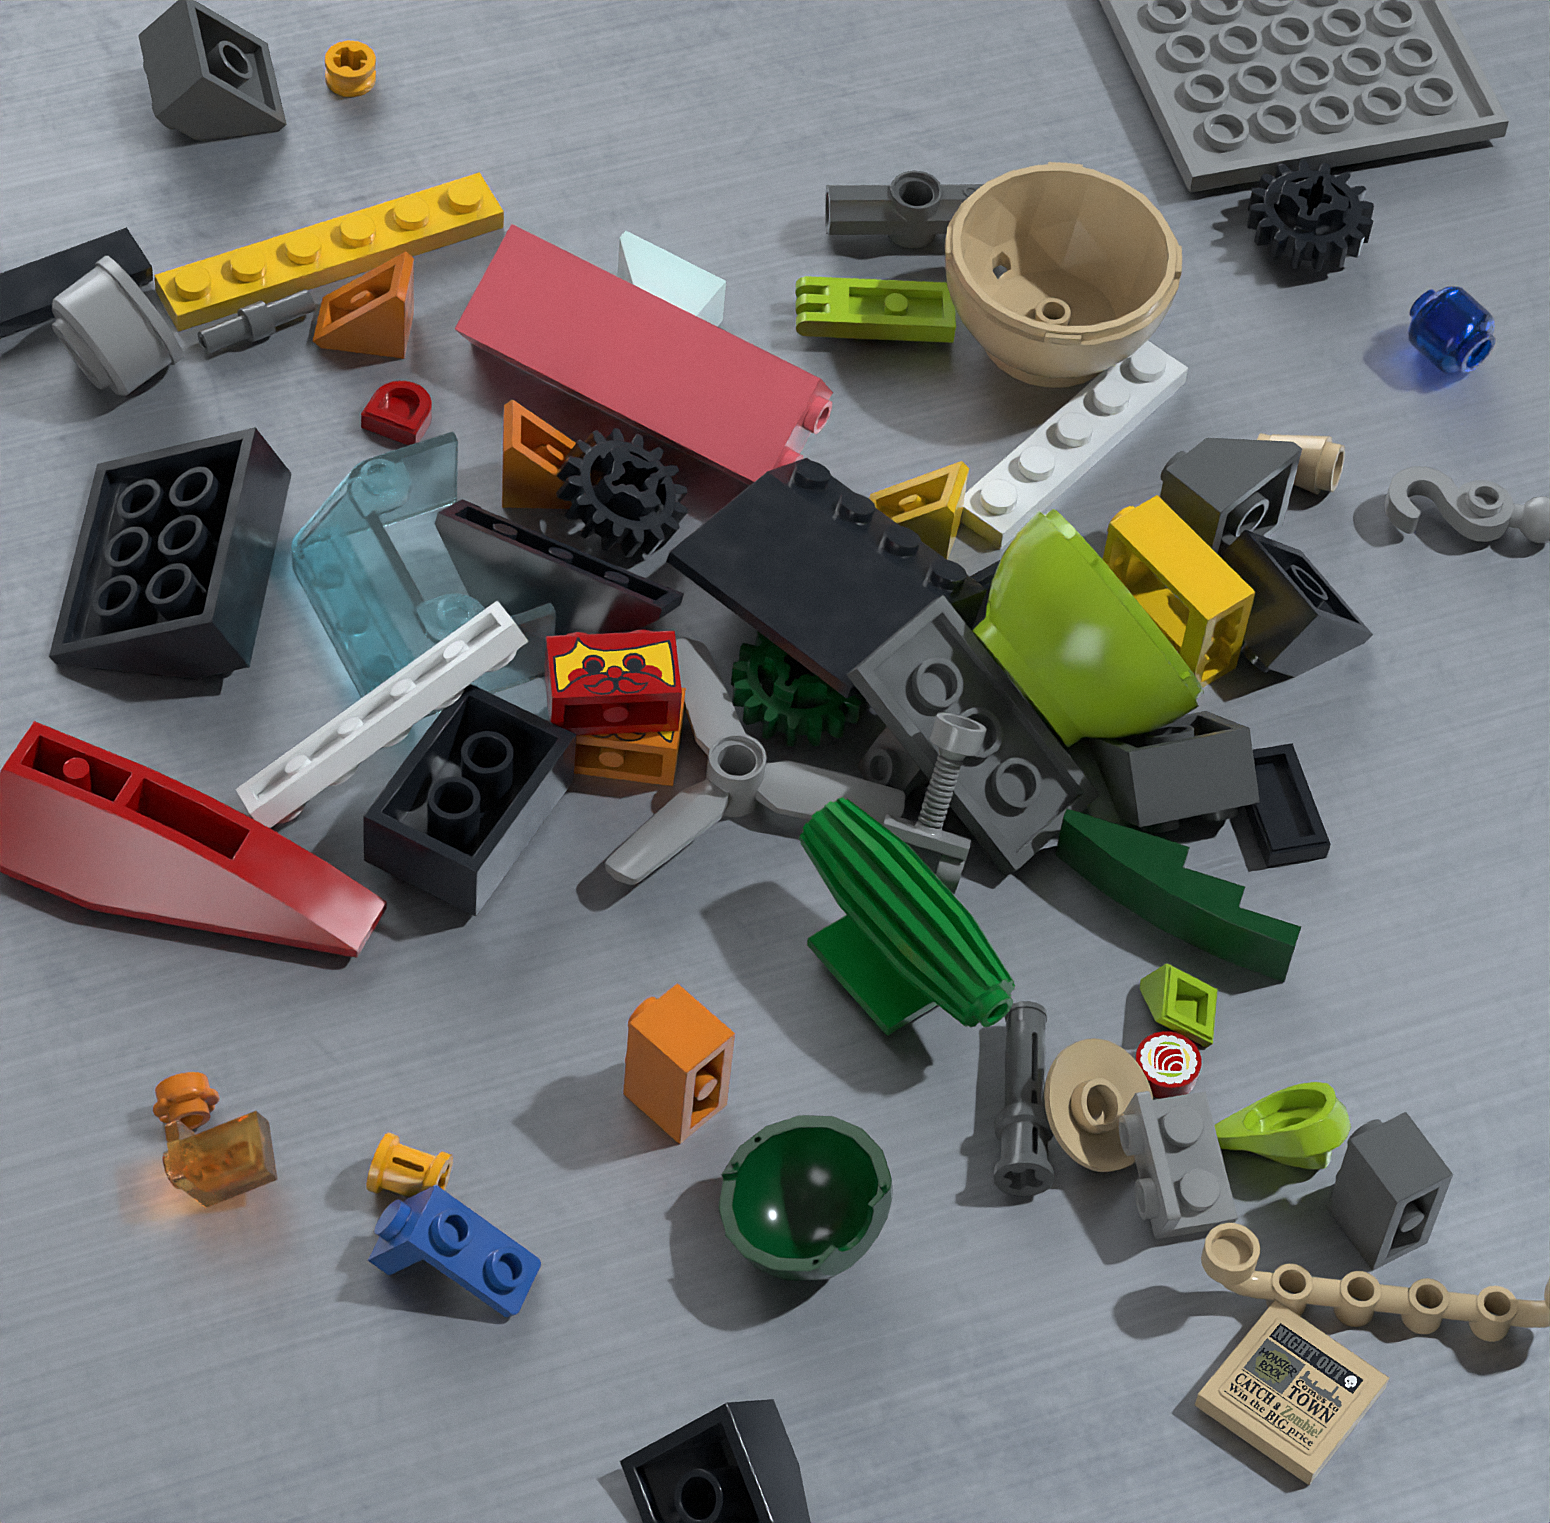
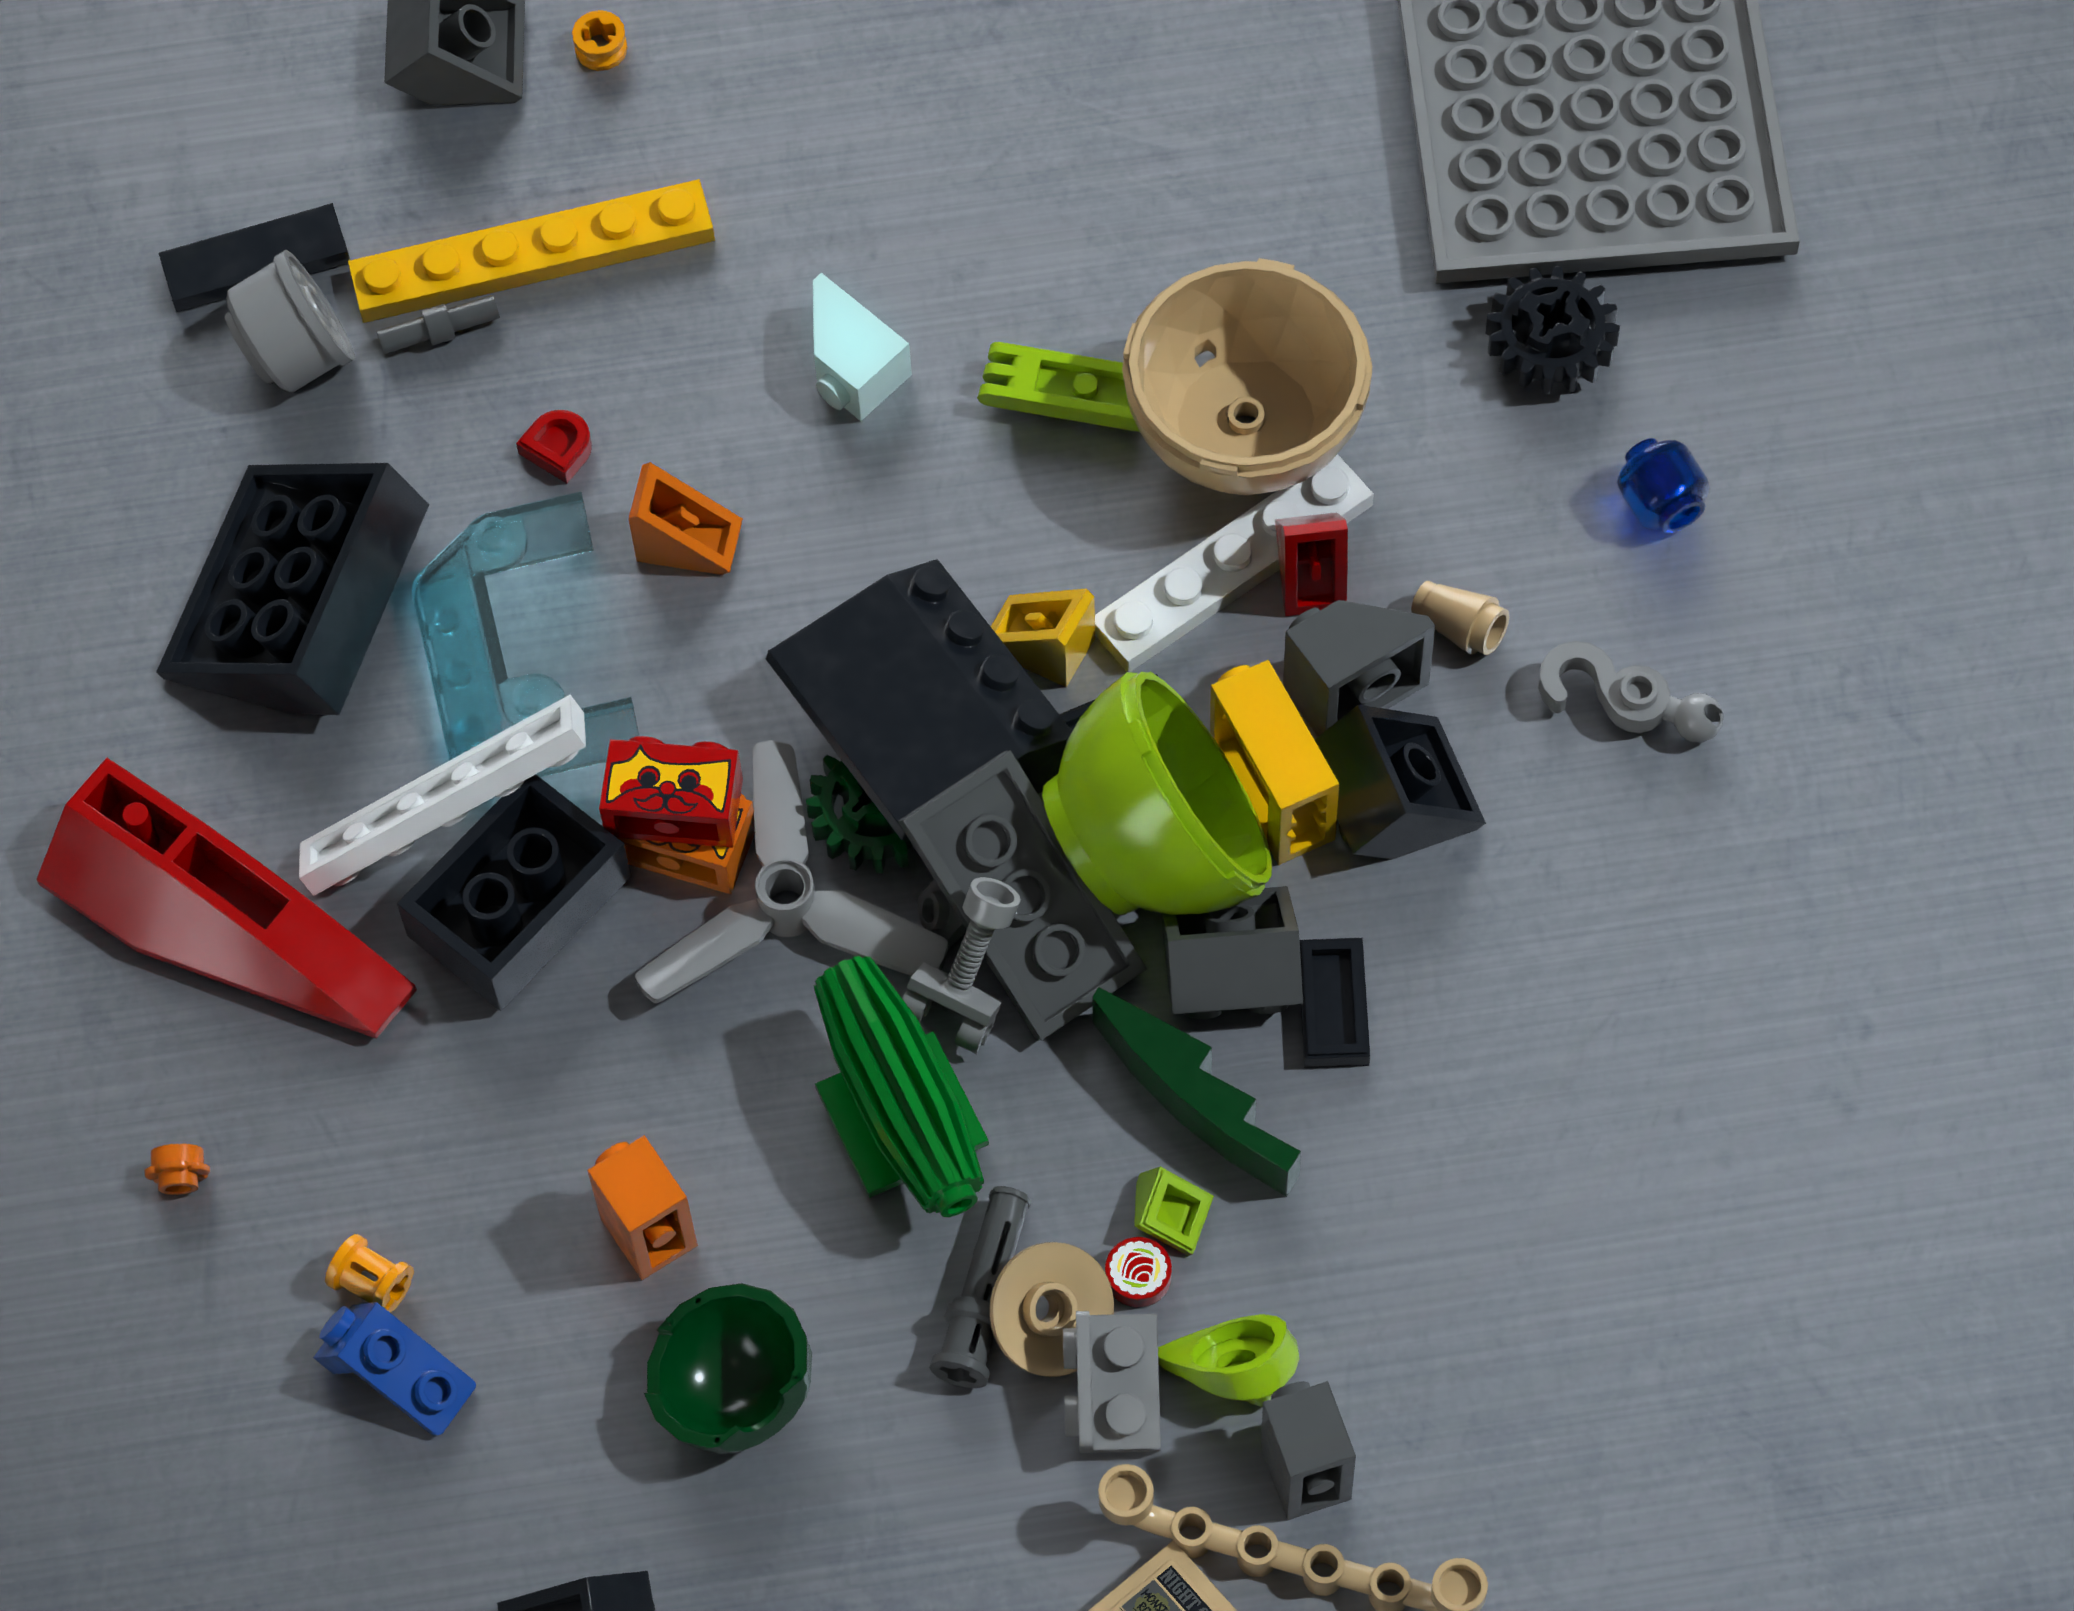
camera: 20 degrees right, 10 degrees up
clear orange bracket [162,1110,278,1208] -> none
orange slope [312,251,414,359] -> none
black wedge [434,499,684,636] -> none
coral brick [455,224,833,486] -> none
black gear [556,428,688,557] -> none
dark grey piece [825,170,984,249] -> none
none -> red slope [1275,512,1348,616]

